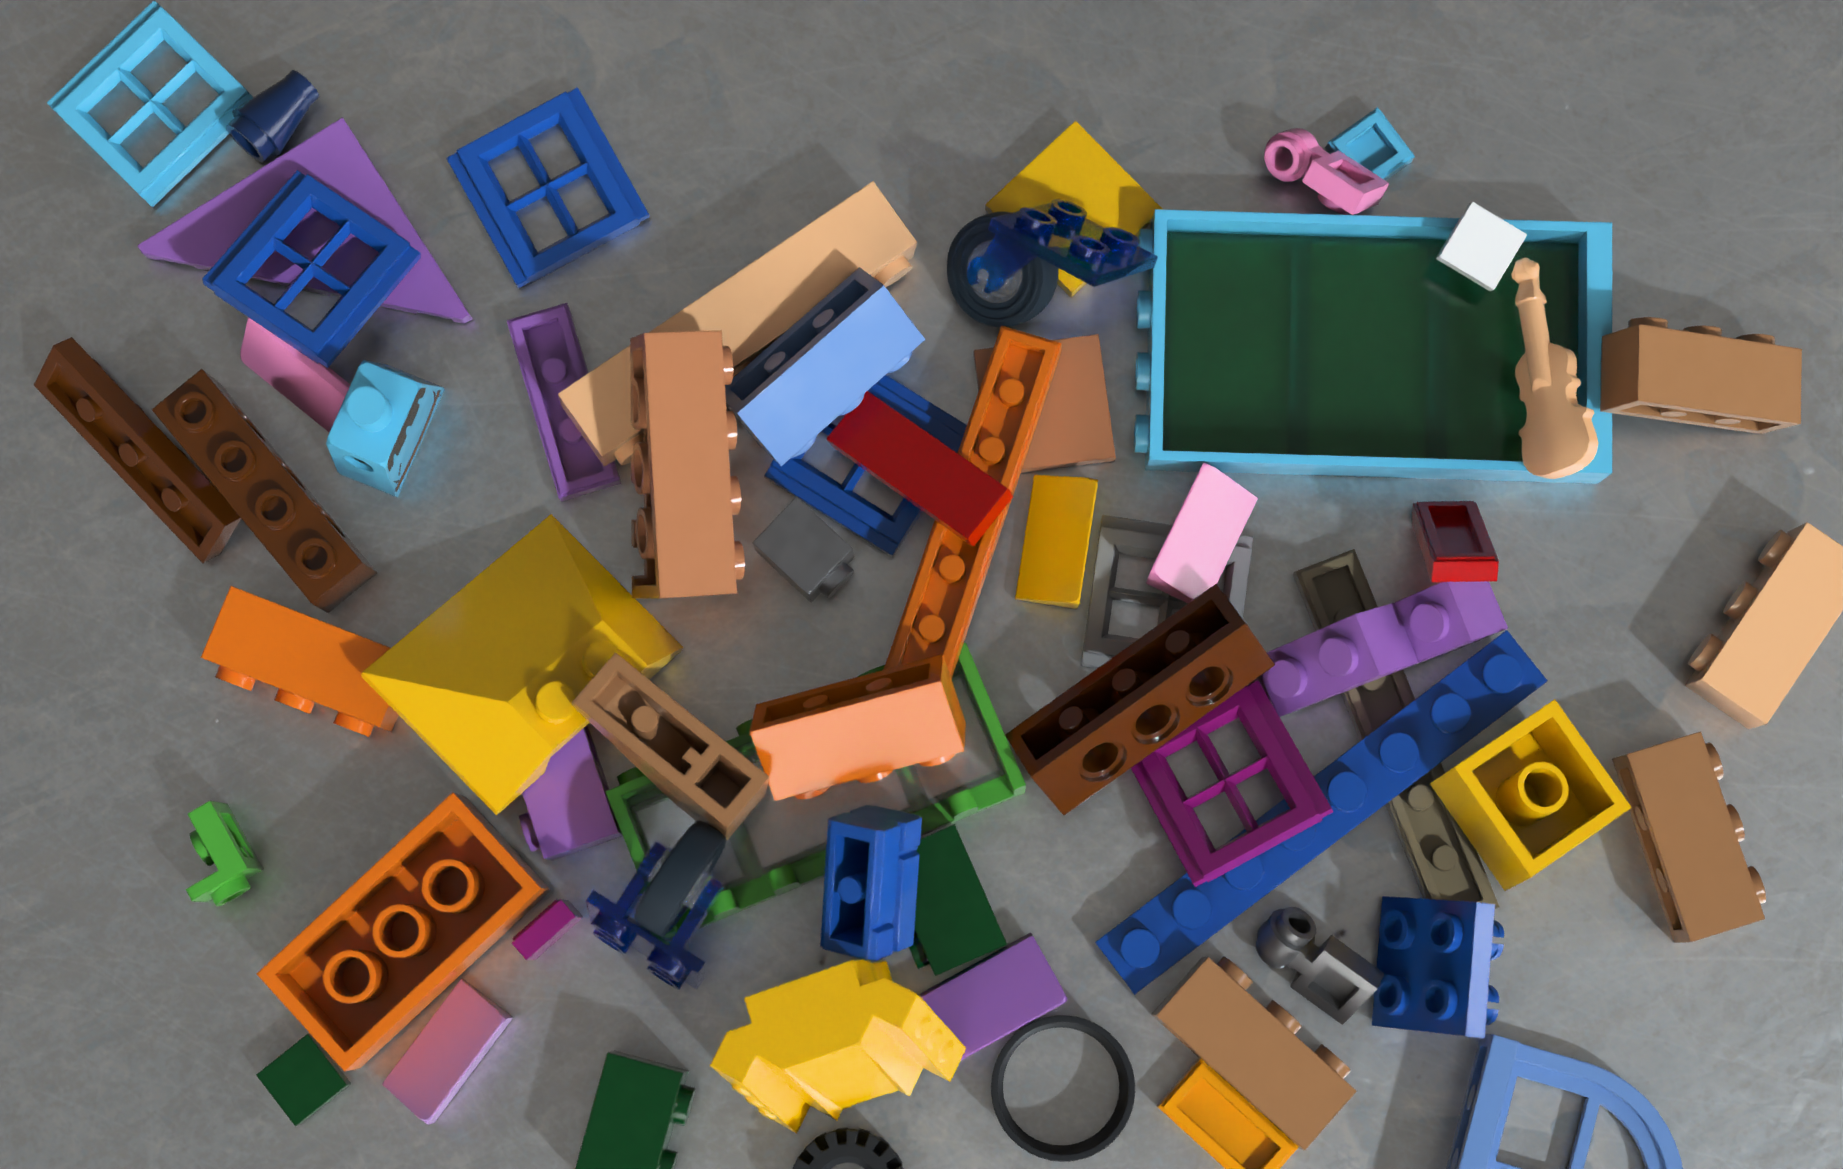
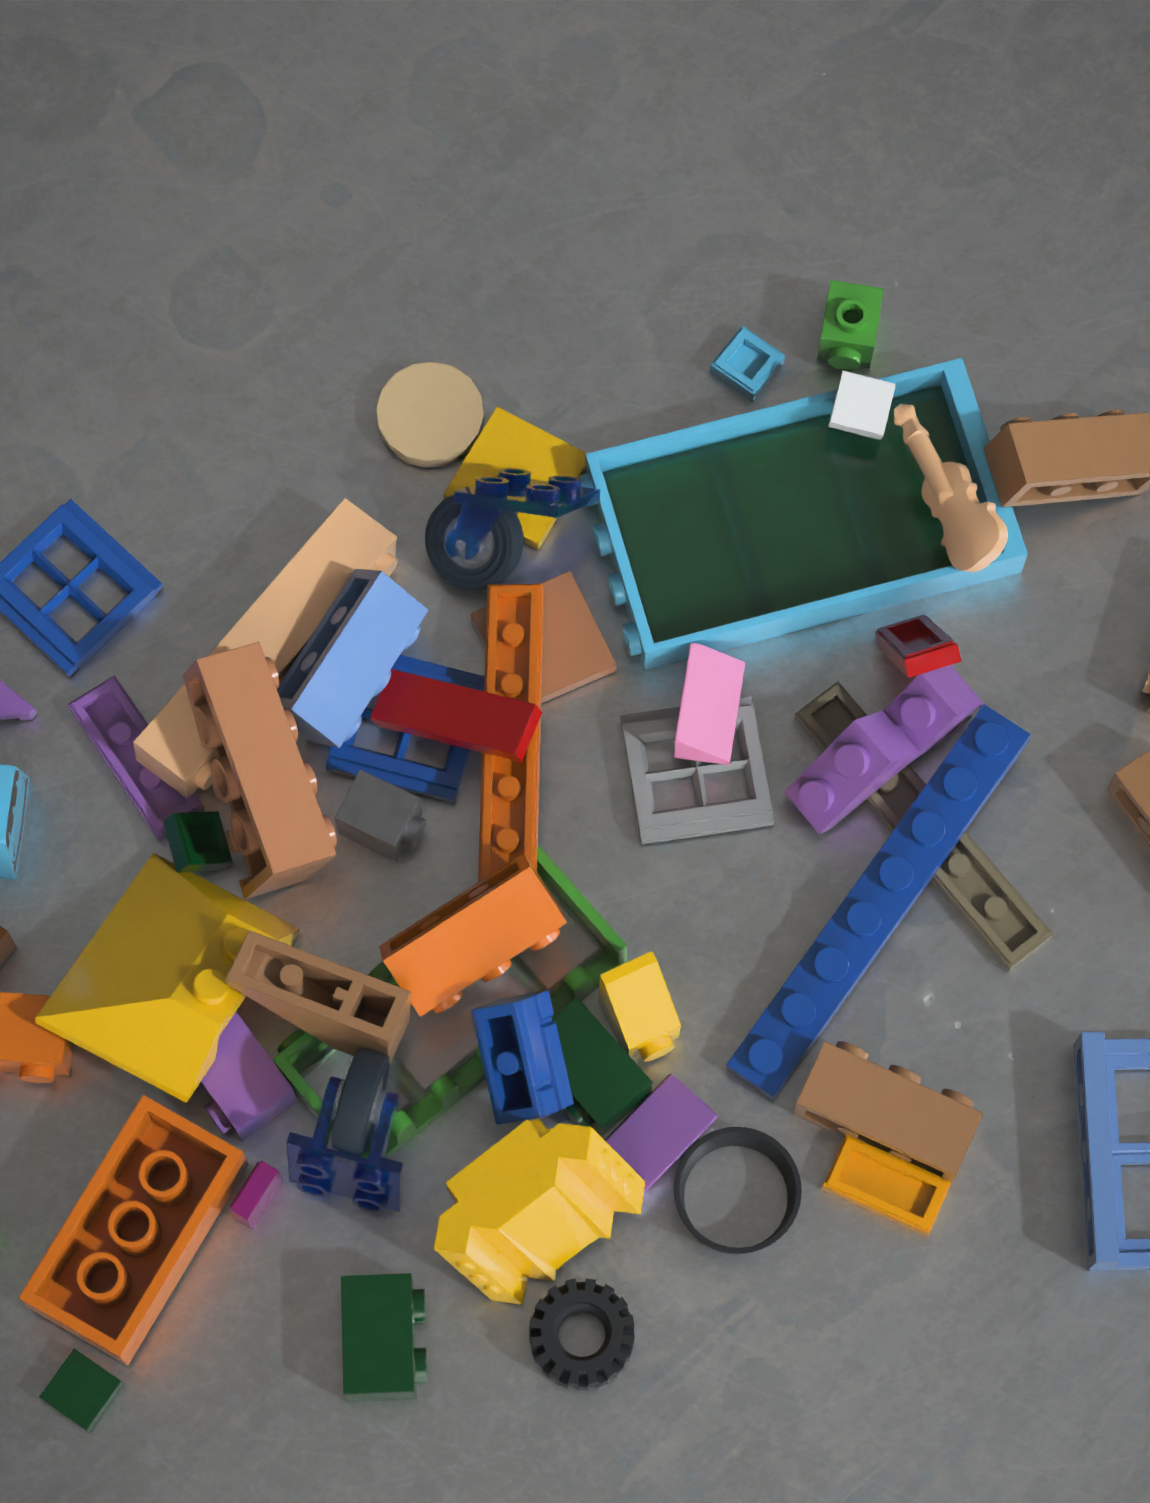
camera: 20 degrees left, 10 degrees down
lavender slope [382,979,513,1125] -> none
reddish brown brick [1005,584,1275,815] -> none
yellow slope [1015,475,1098,609] -> none
magenta piece [1131,680,1333,887] -> none
flat silver plate [1256,907,1384,1025] -> none
bright pink plate [1264,128,1390,215] -> none
blue plate [1372,896,1504,1038] -> none
yellow brick [1430,699,1632,891] -> none
none -> dark green tile [163,811,233,873]
none -> tan tile [376,361,484,468]
none -> yellow slope [598,951,681,1062]
none -> bright green brick [817,280,884,370]

